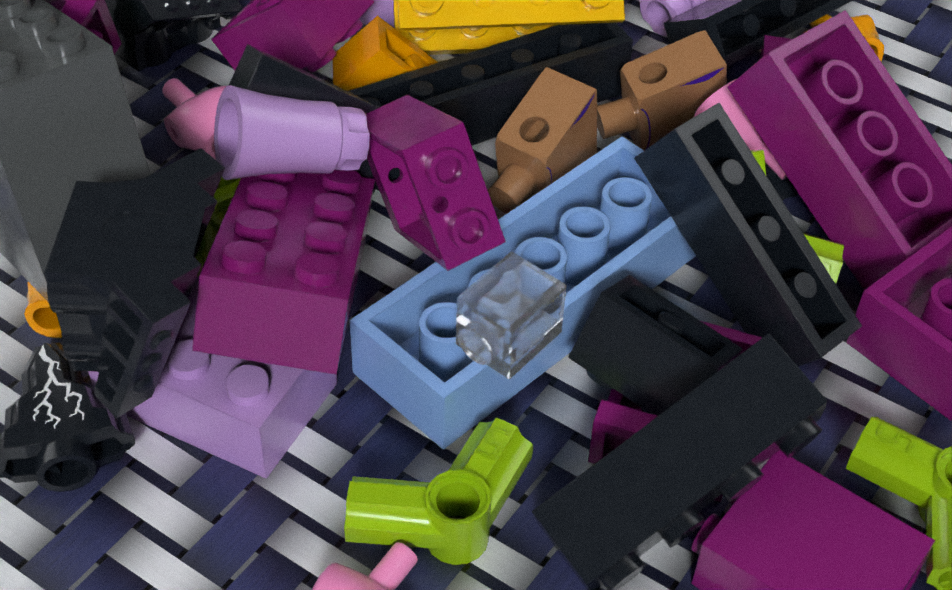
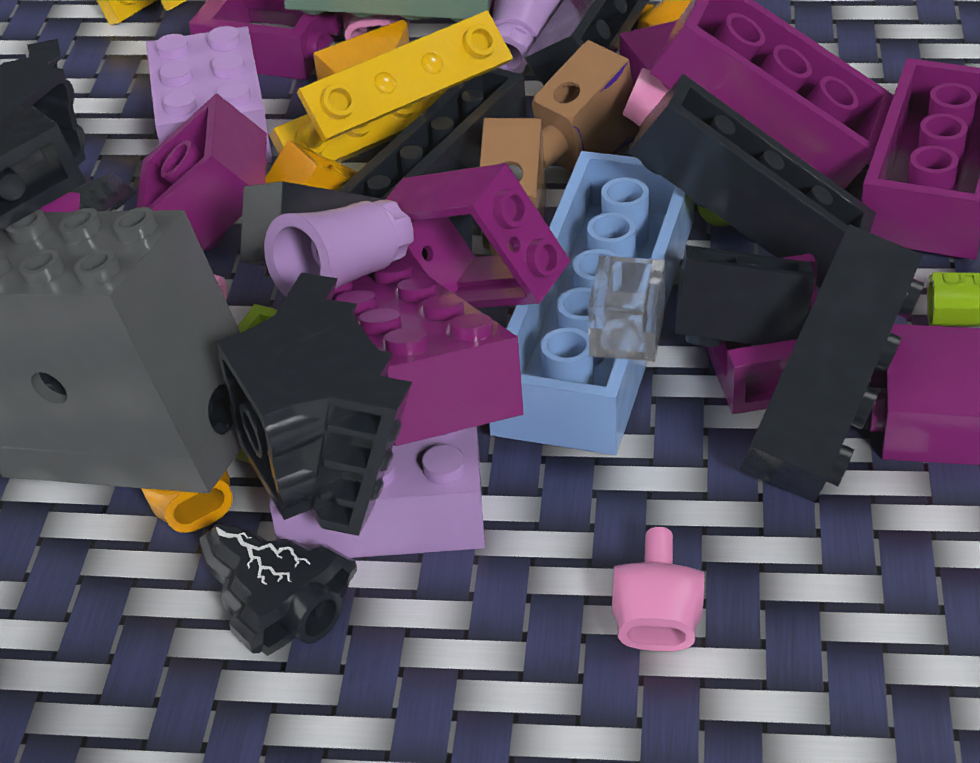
camera: 25 degrees left, 5 degrees down
lime piece [344,418,533,565] -> none

